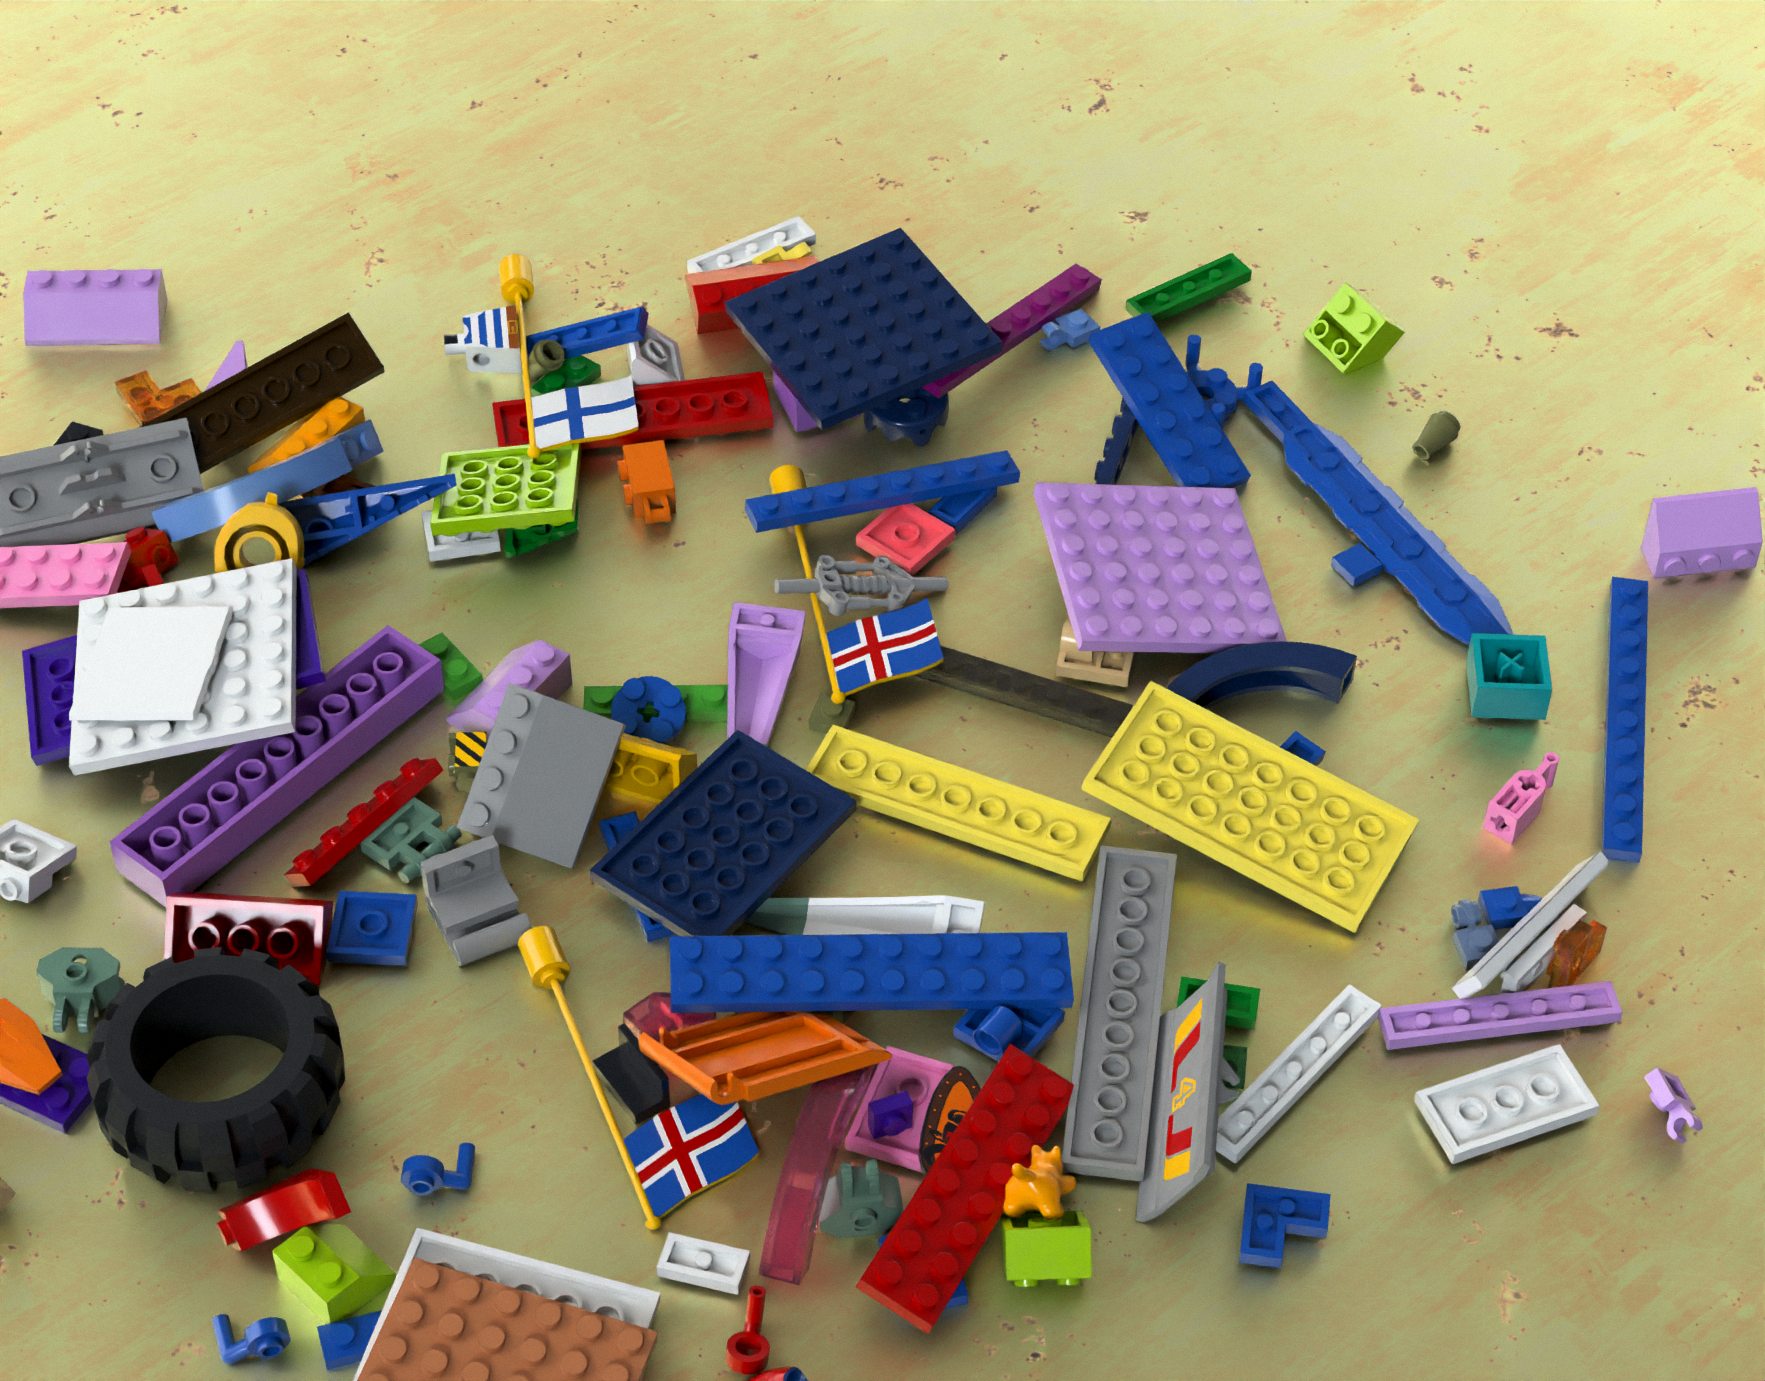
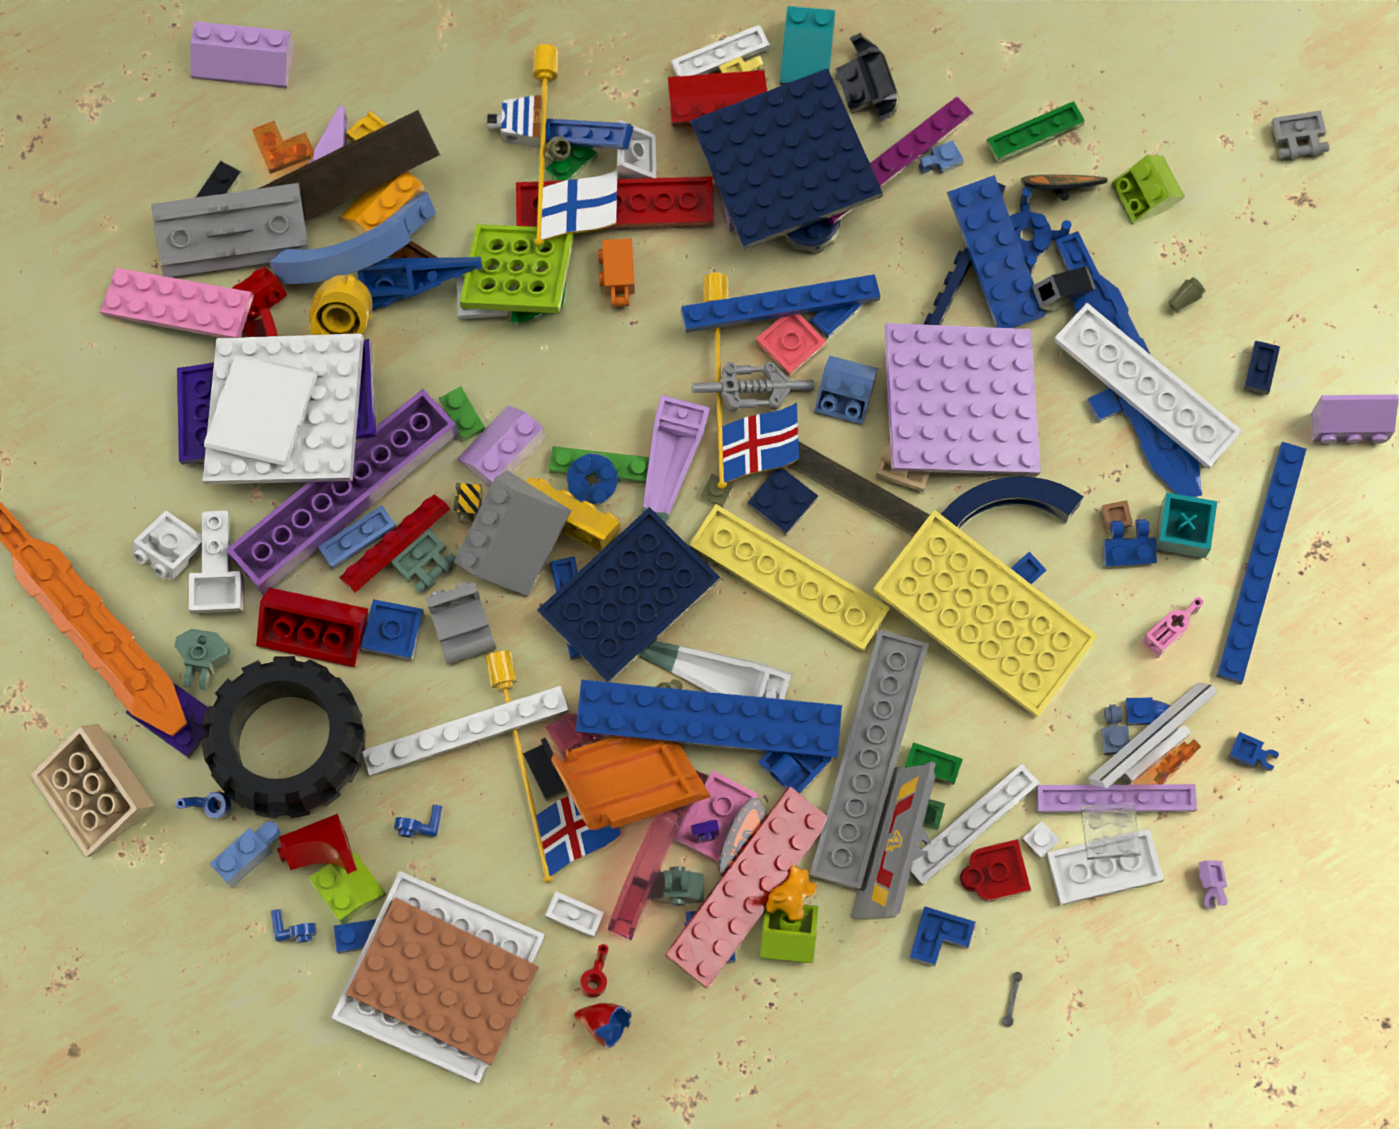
camera: 10 degrees right, 25 degrees up
none -> blue plate [176,791,231,818]
none -> white plate [189,511,244,614]
none -> medium blue brick [210,821,280,888]
none -> medium blue plate [318,505,396,569]
none -> white plate [362,686,569,777]
none -> dark blue plate [747,468,819,536]
none -> teal slope [780,6,835,85]
none -> medium blue slope [814,356,878,424]
none -> black plate [835,33,899,123]
none -> red plate [960,839,1031,901]
none -> dark grey hinge [1003,972,1023,1027]
none -> shield [1021,174,1108,201]
none -> white plate [1022,821,1060,859]
none -> black slope [1032,267,1095,311]
none -> white plate [1054,303,1242,469]
none -> clear plate [1081,802,1141,860]
none -> medium nougat plate [1101,500,1133,532]
none -> blue plate [1103,519,1157,566]
none -> blue plate [1228,732,1279,771]
none -> dark blue plate [1243,340,1280,395]
none -> light grey plate [1271,110,1329,160]

